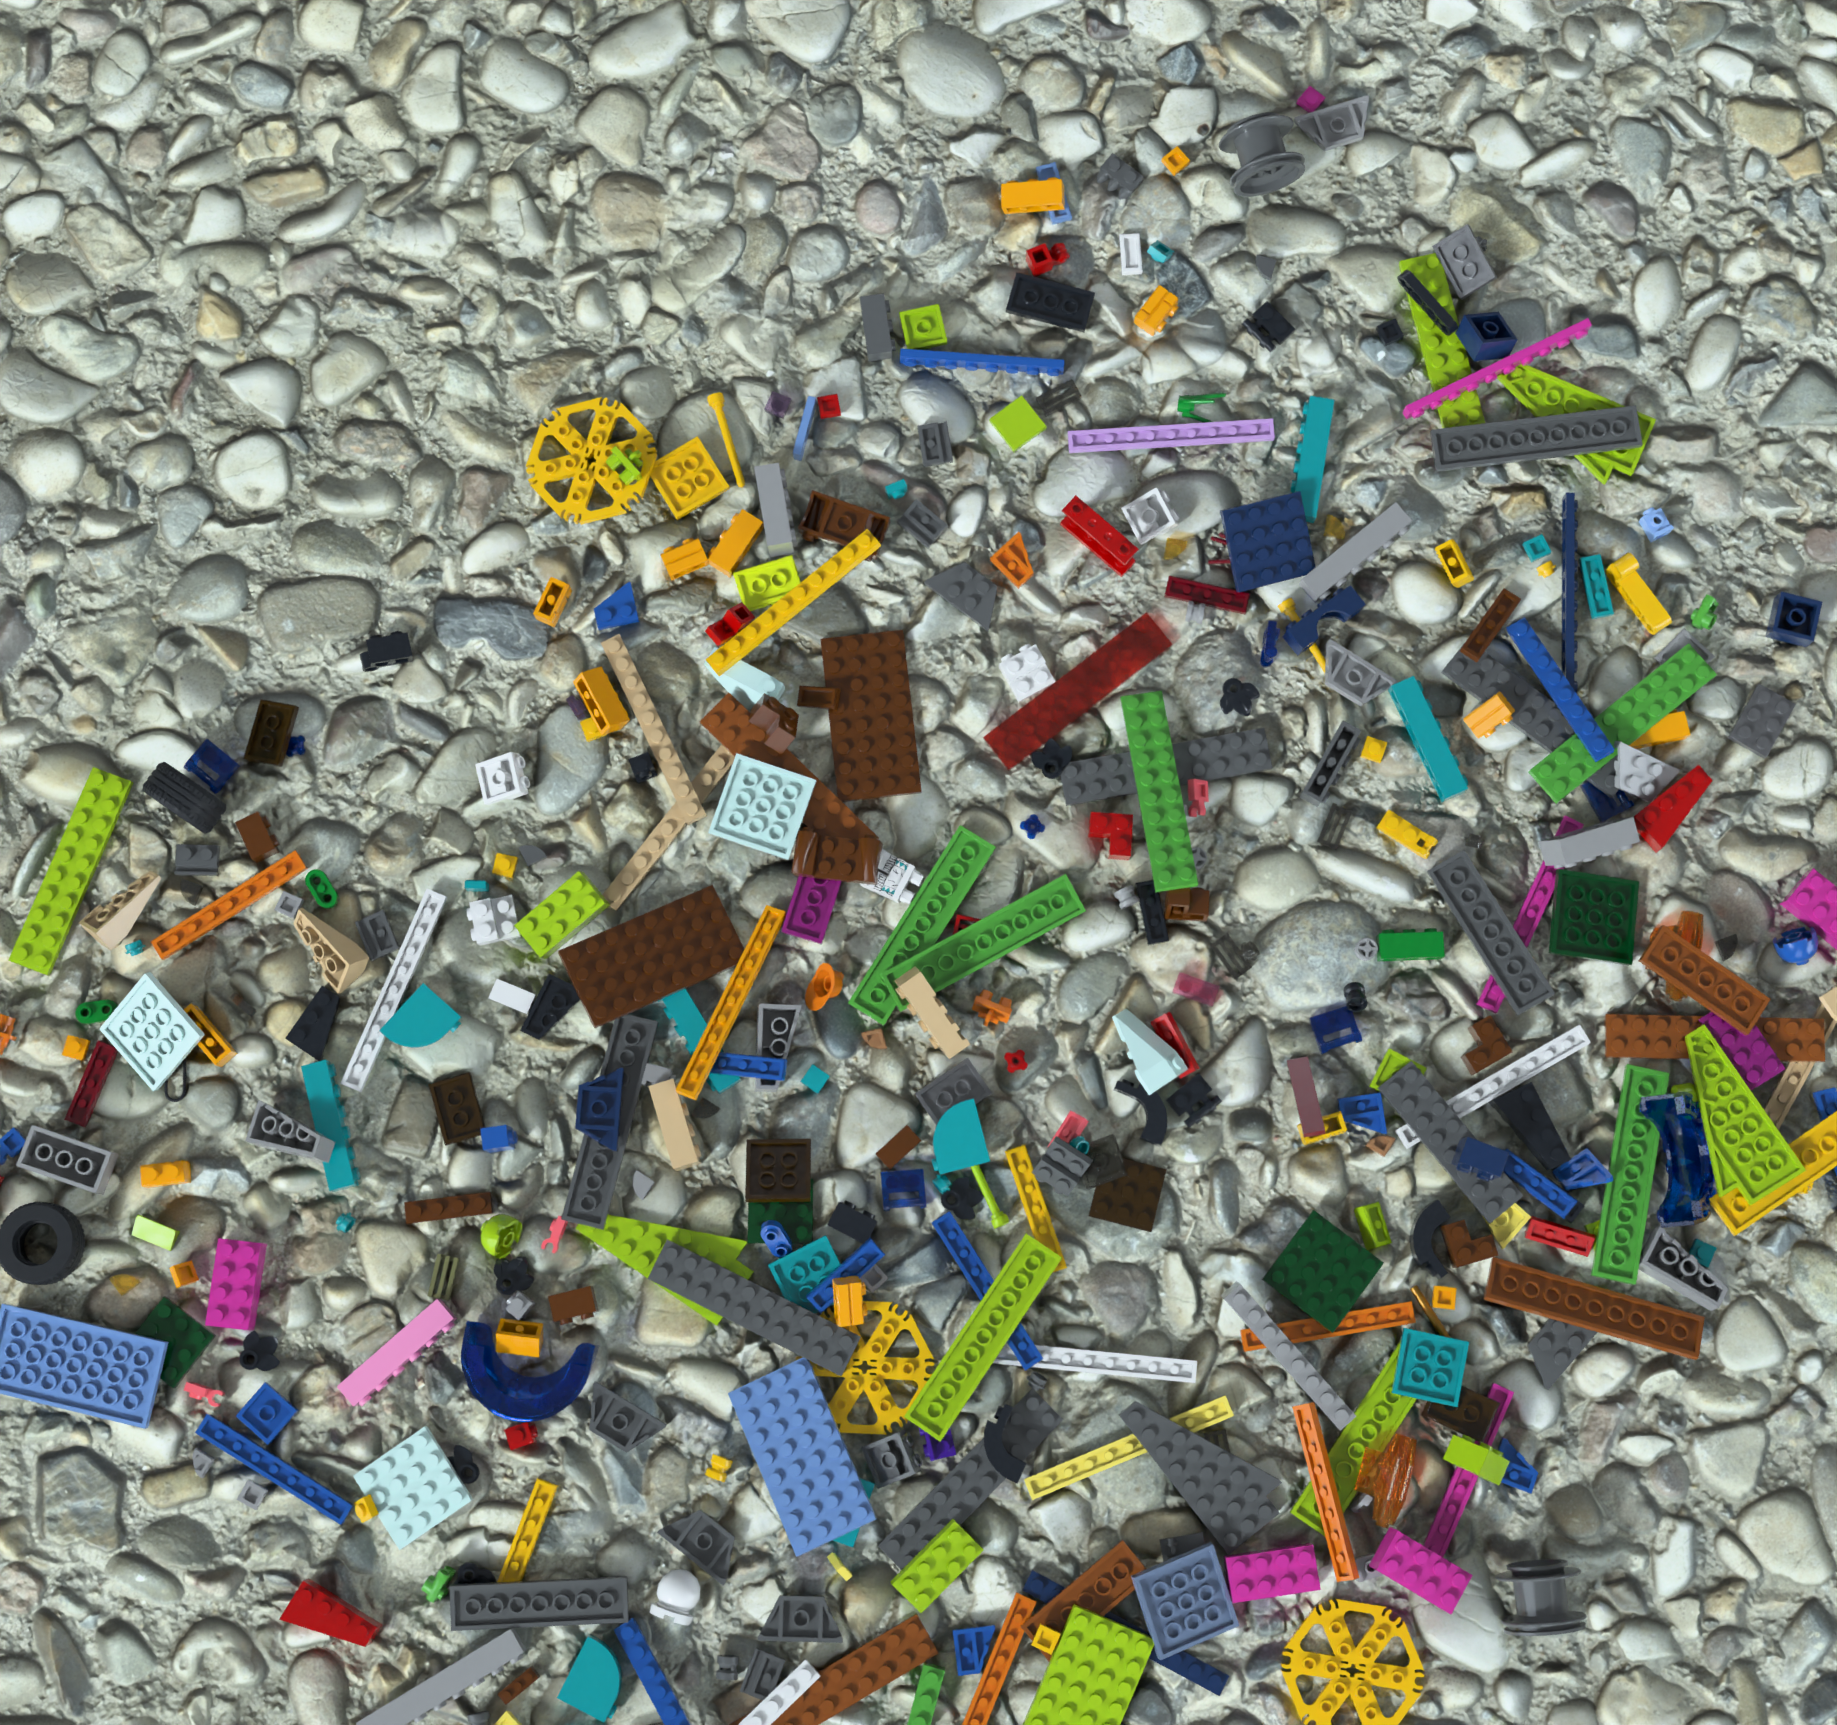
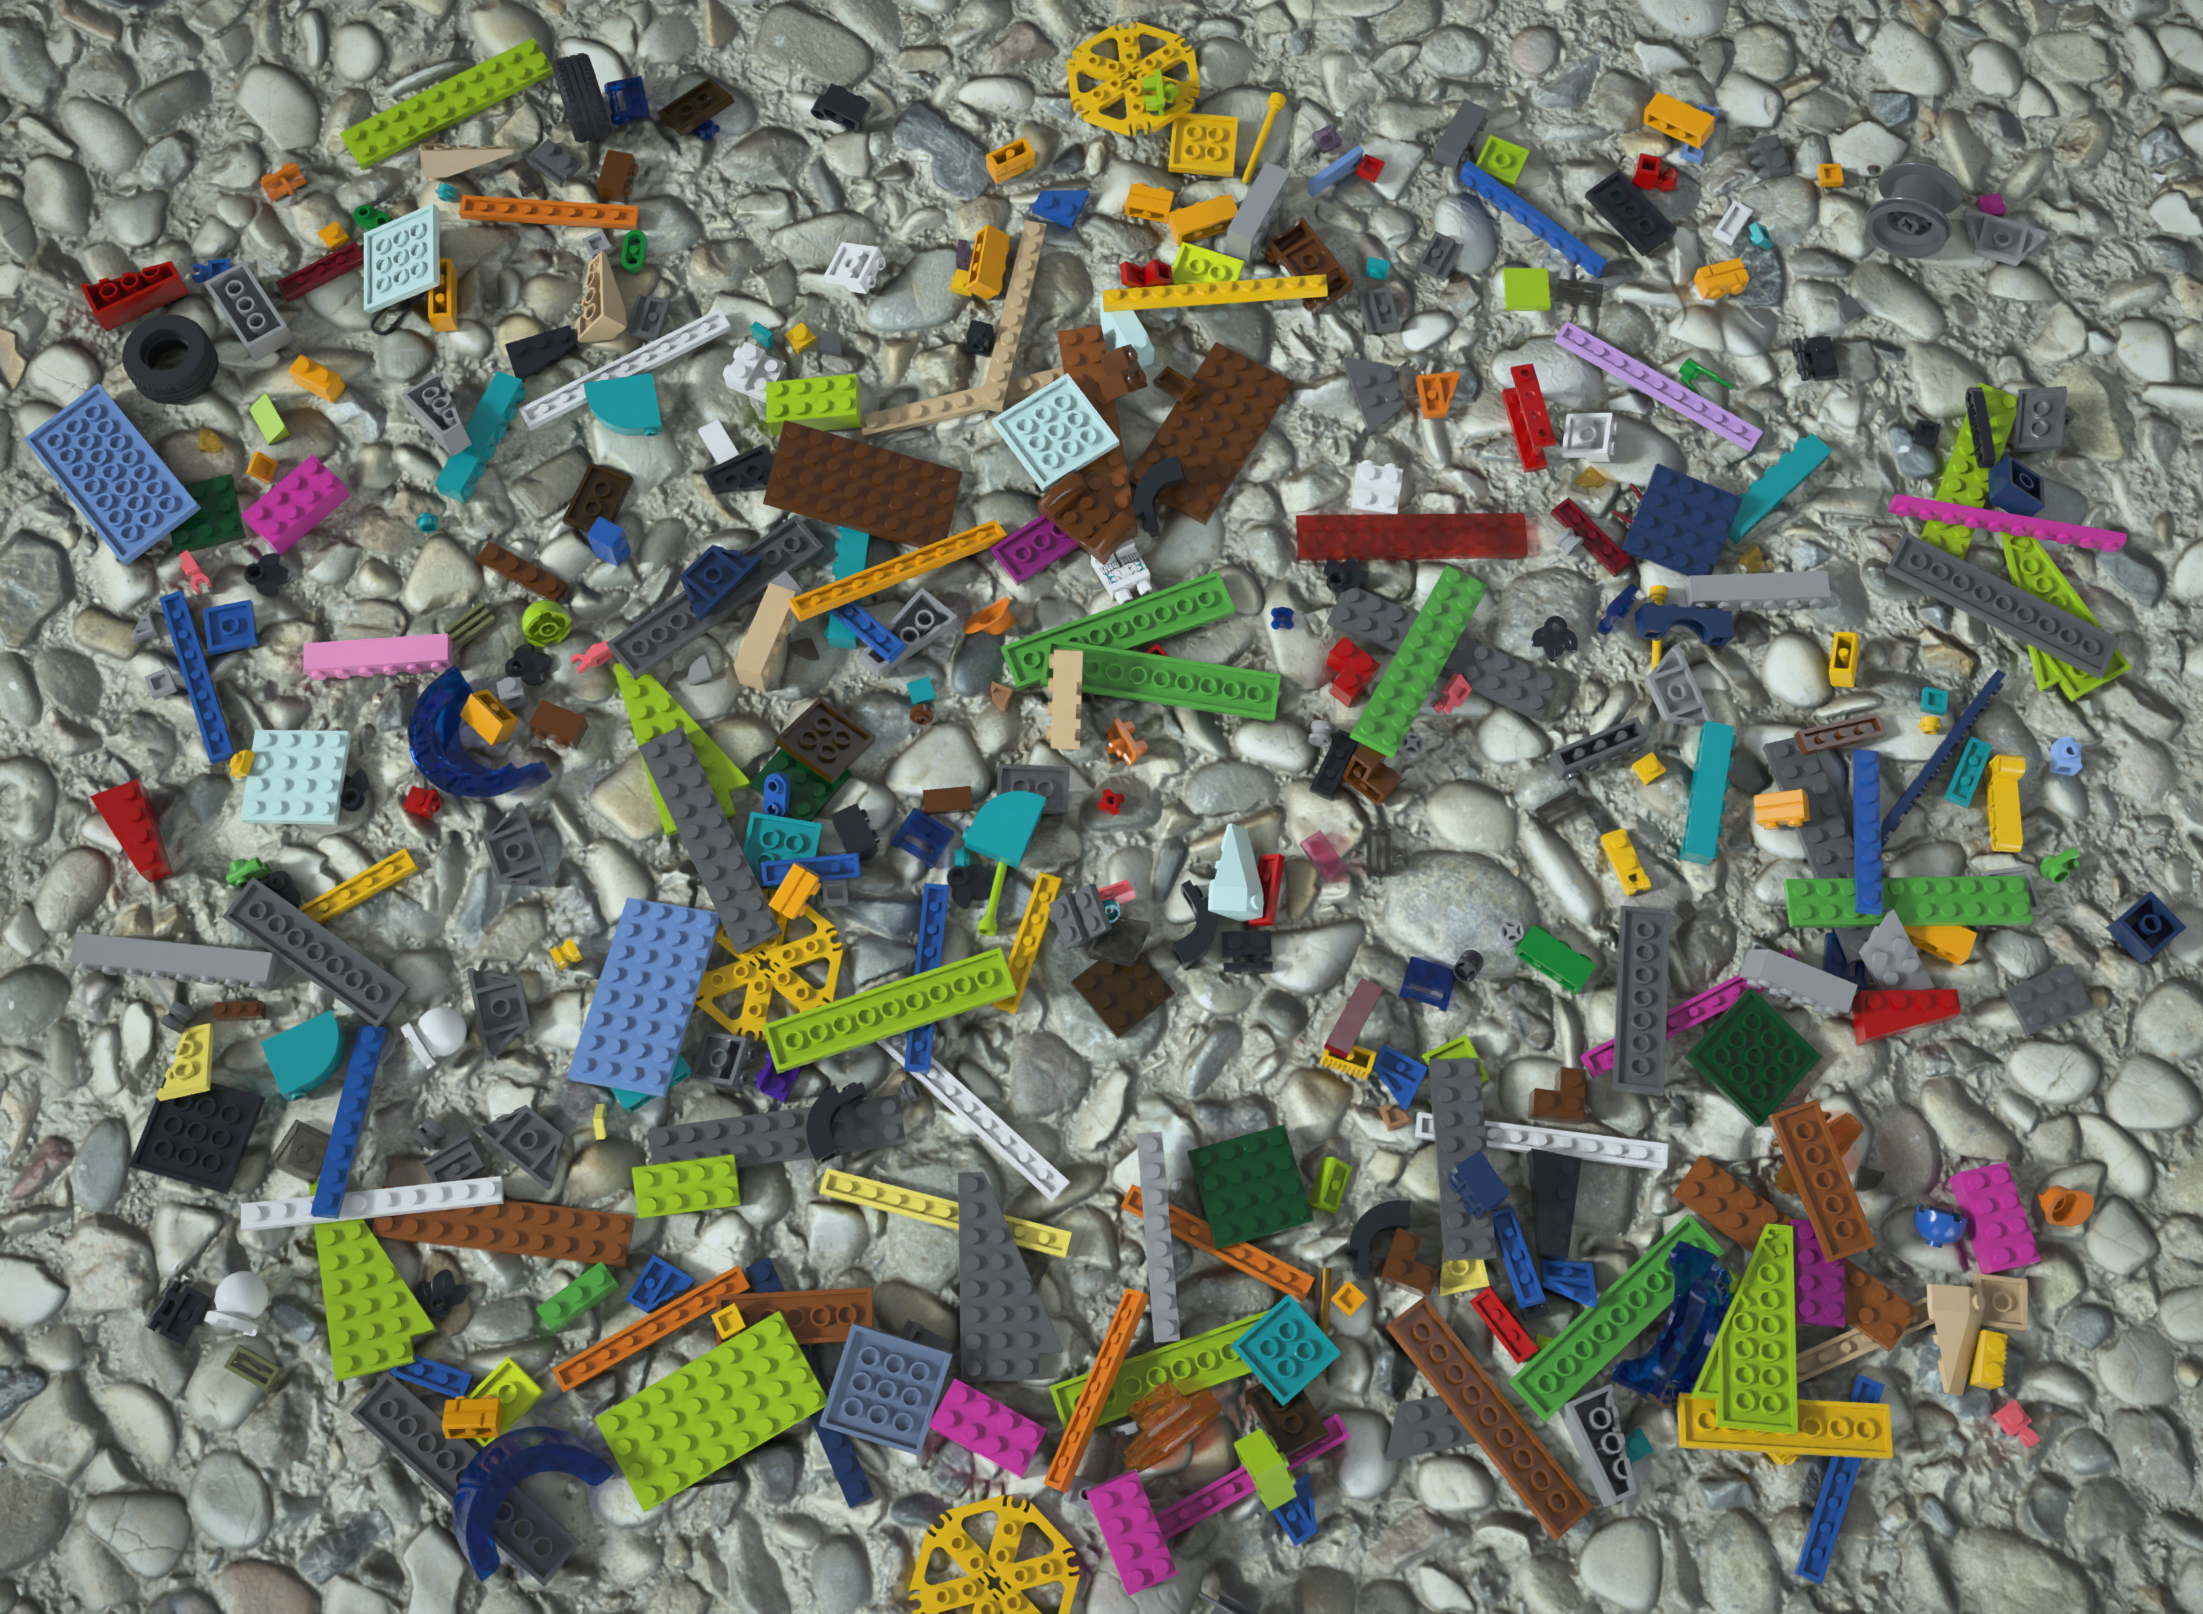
camera: 30 degrees right, 10 degrees down
none -> reddish brown plate [910,704,934,725]
none -> black arch [1134,456,1186,538]

